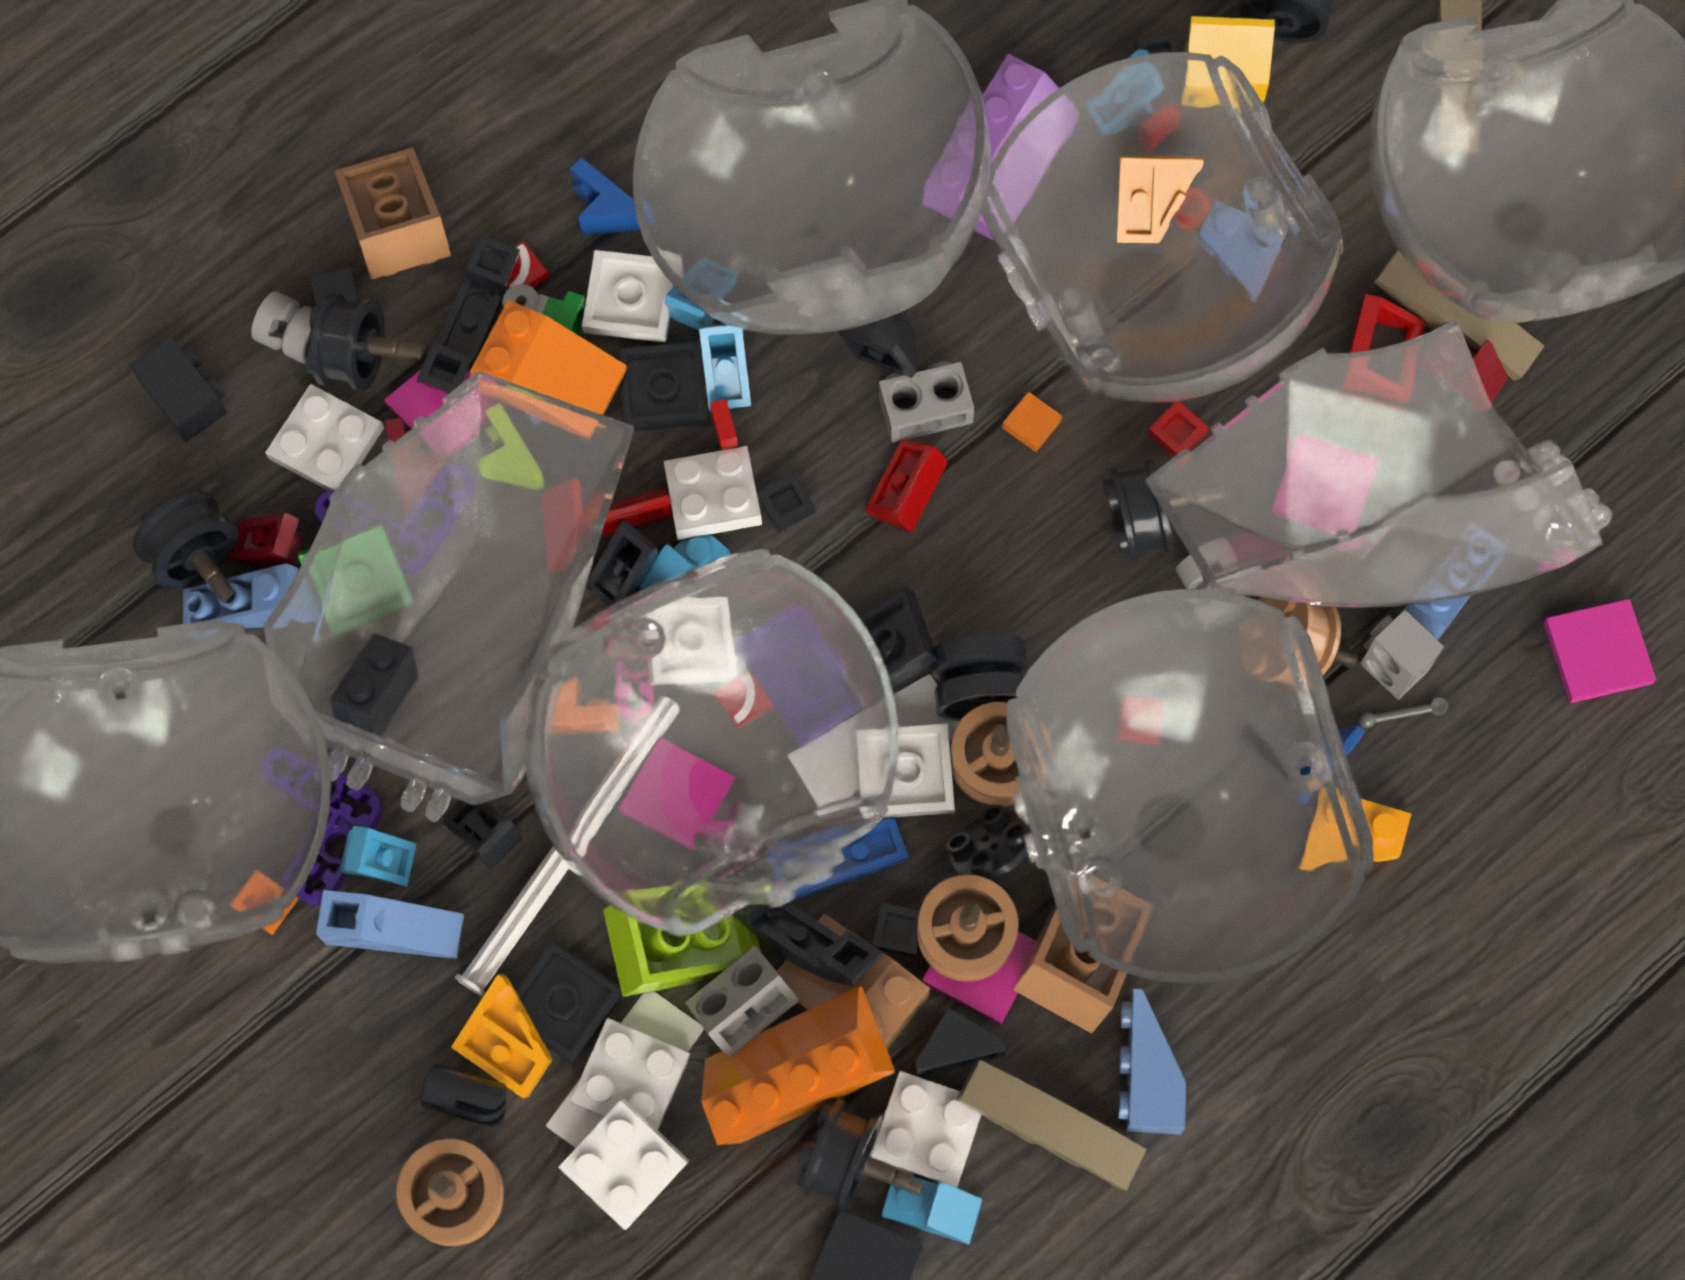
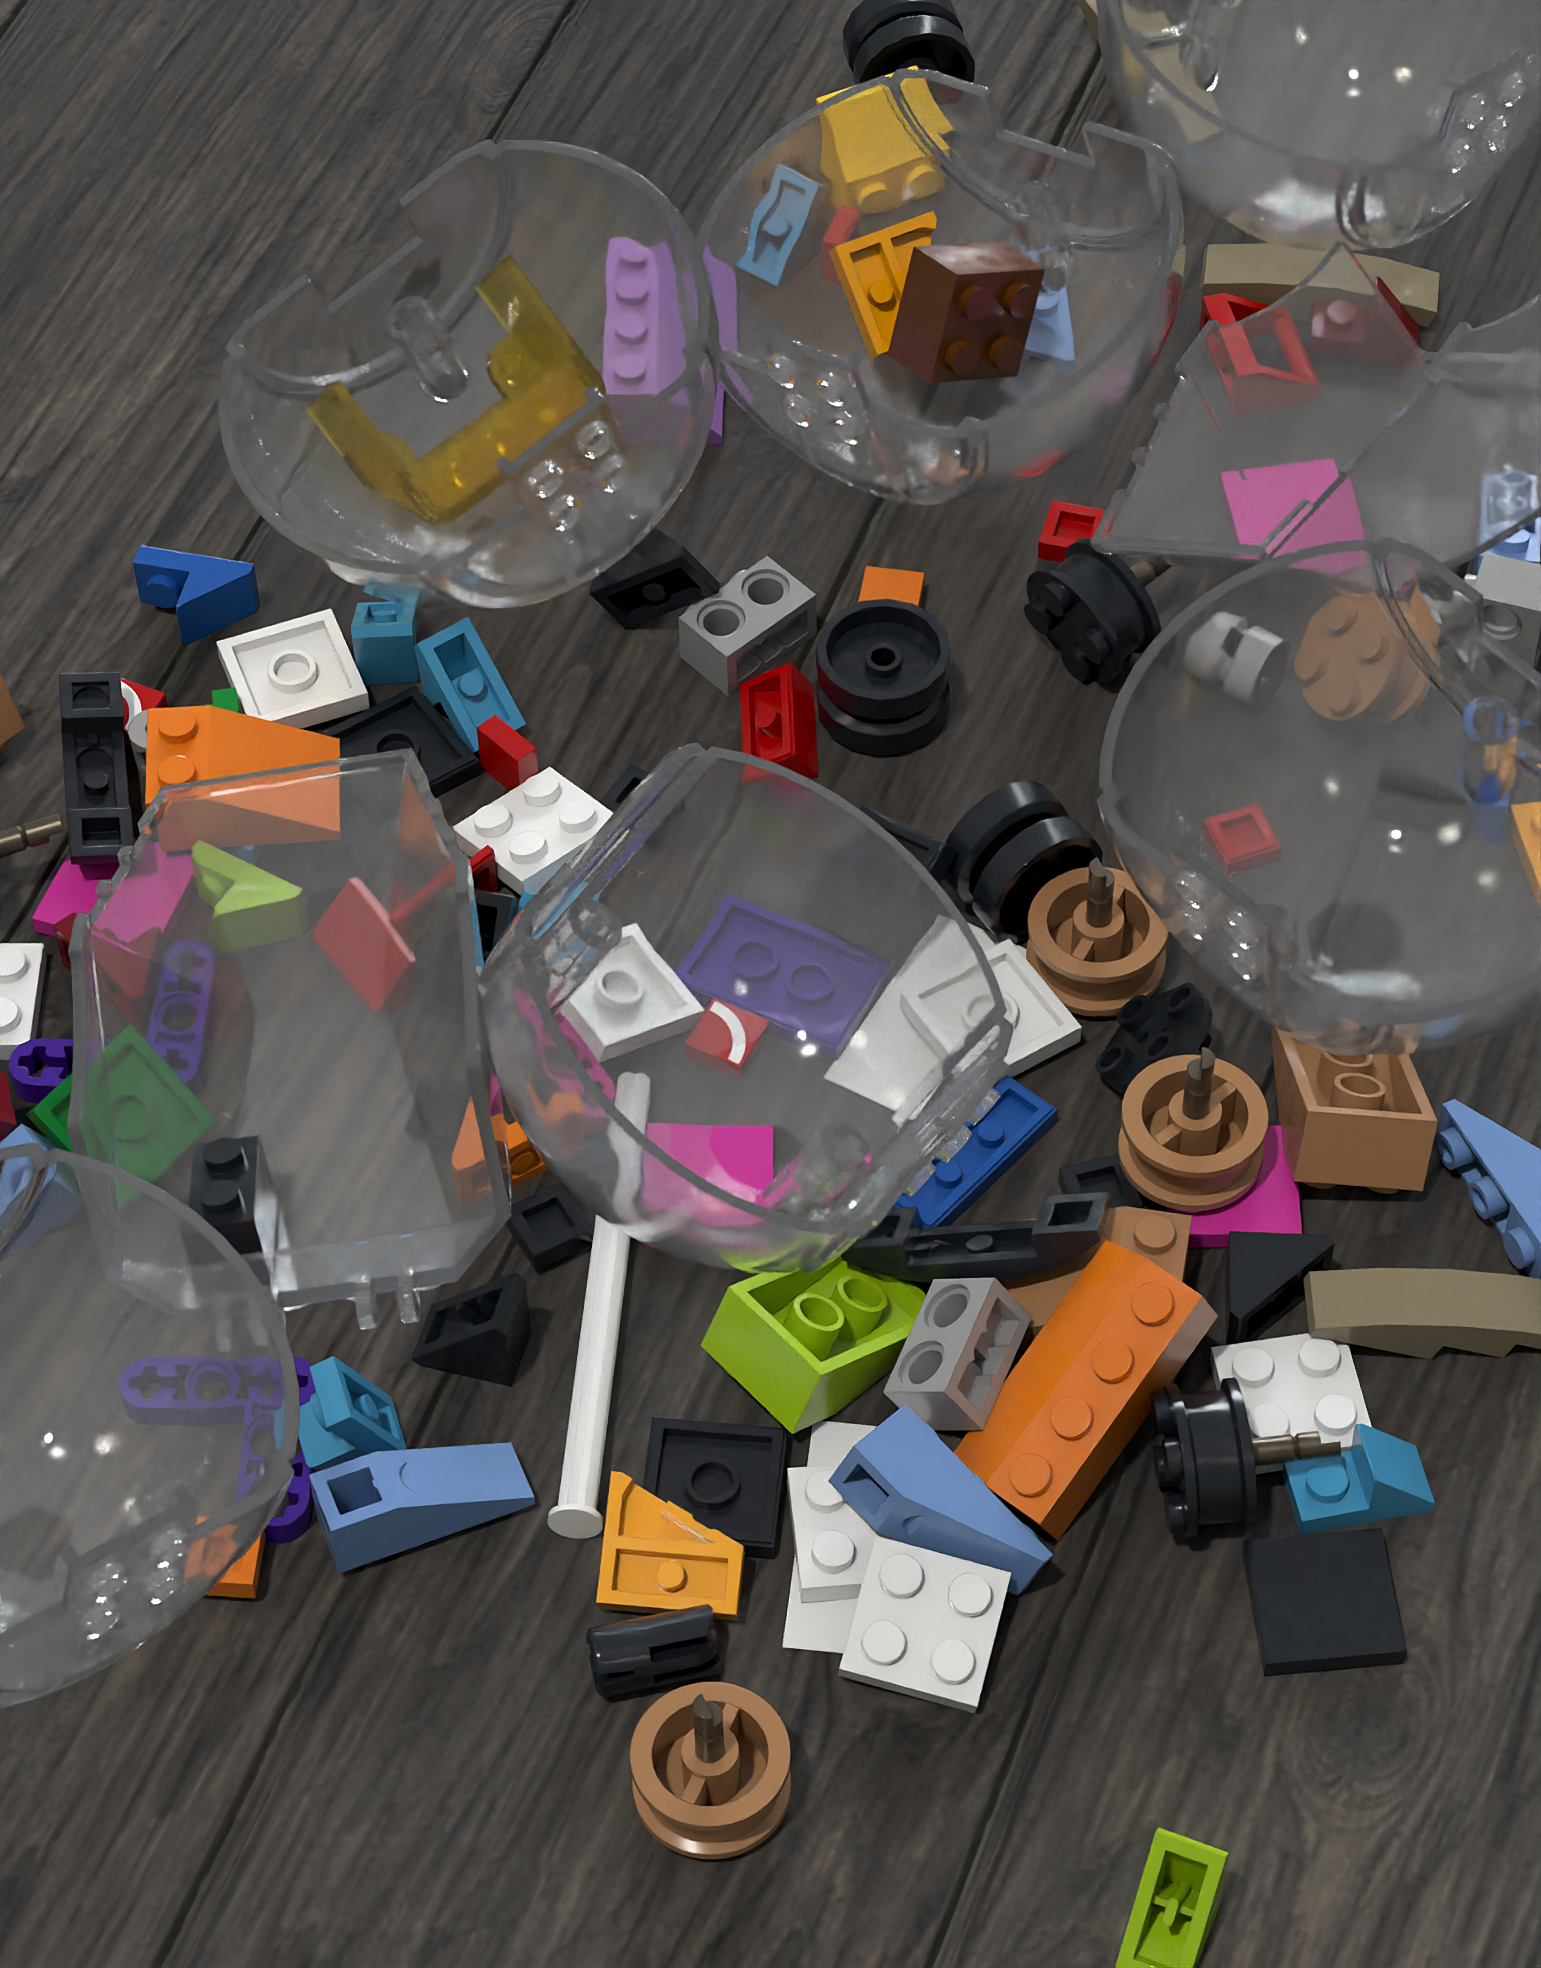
camera: 30 degrees left, 20 degrees down
none -> clear yellow windscreen [306,254,606,525]
none -> black wheel [816,598,951,756]
none -> medium blue slope [828,1404,1053,1596]
none -> reddish brown brick [887,241,1045,384]

